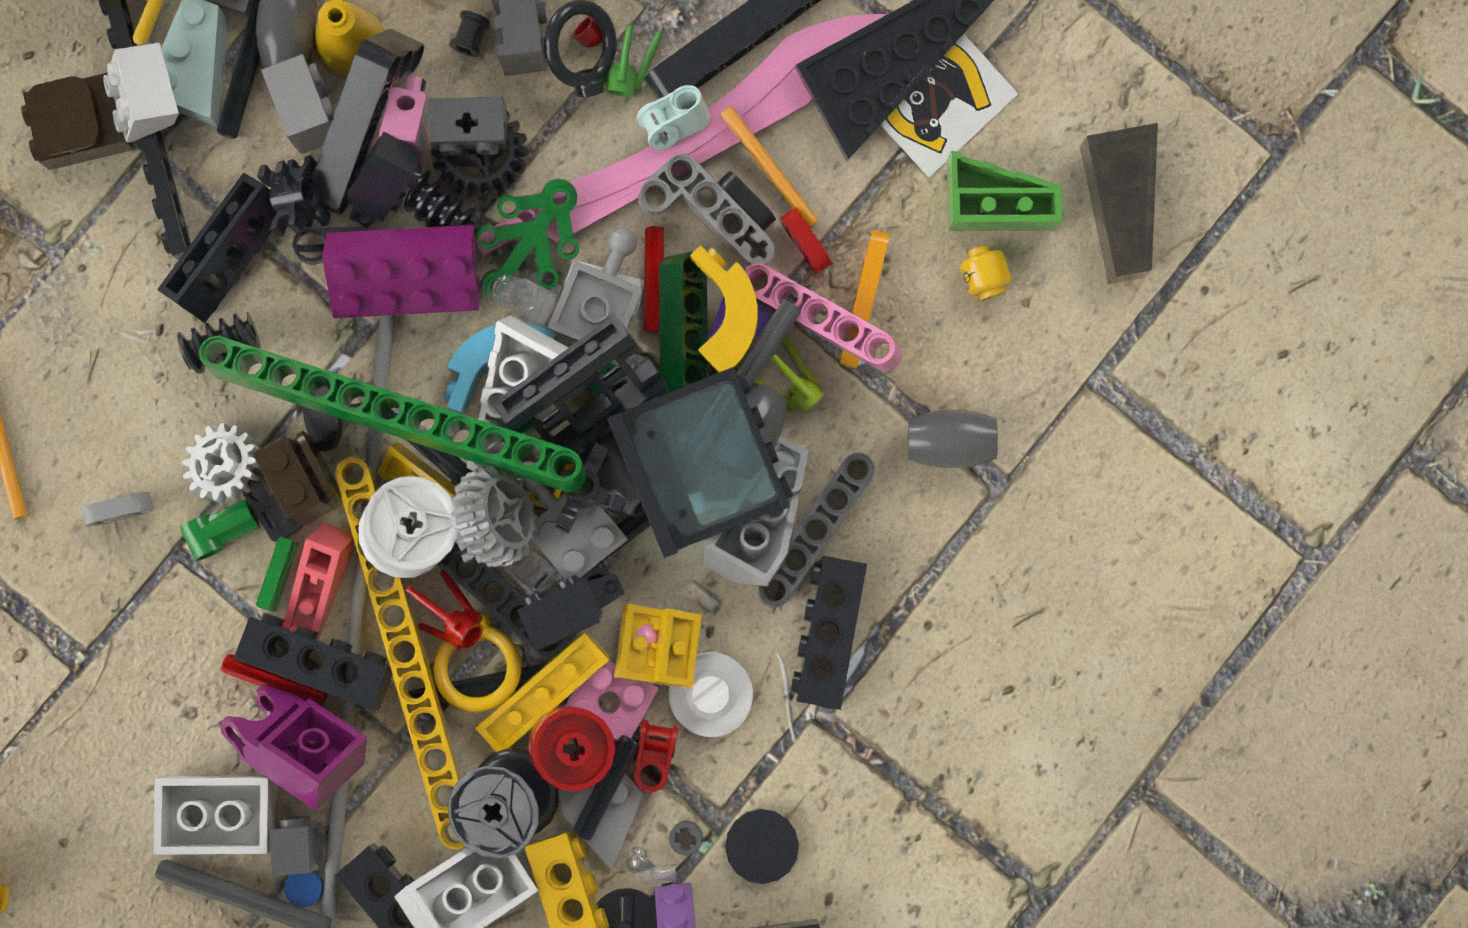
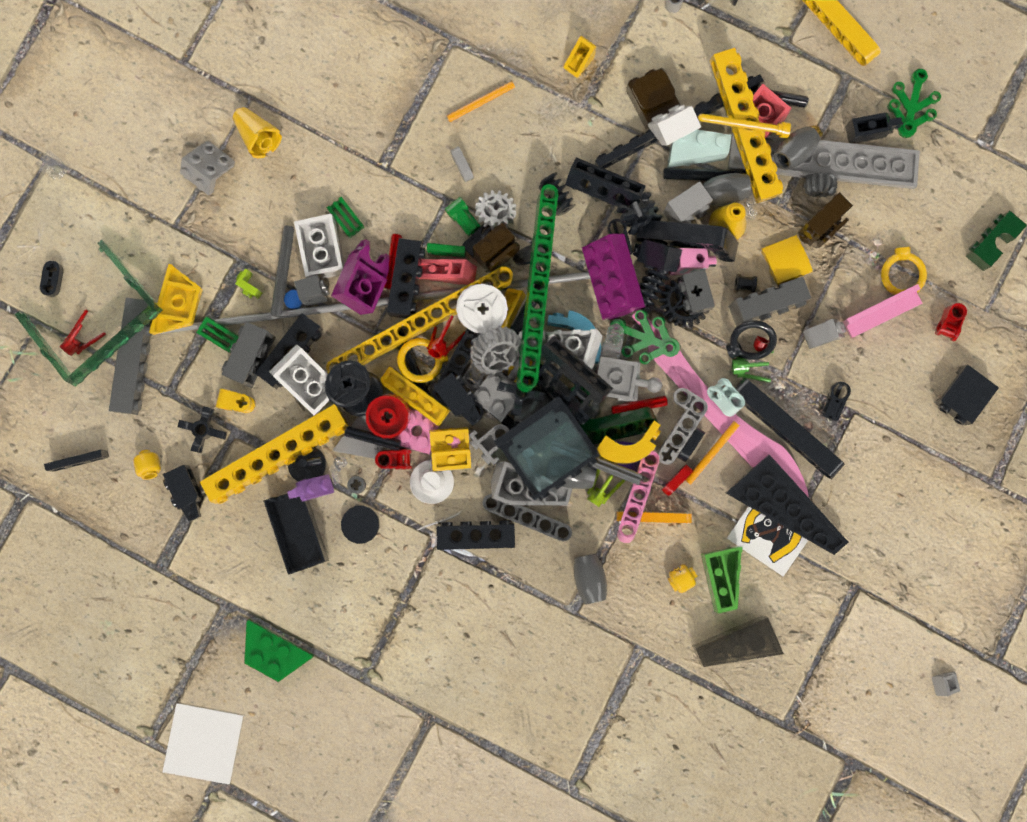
camera: 85 degrees right, 0 degrees up
none -> green tile [326,197,365,238]
none -> light grey pin [469,424,509,465]

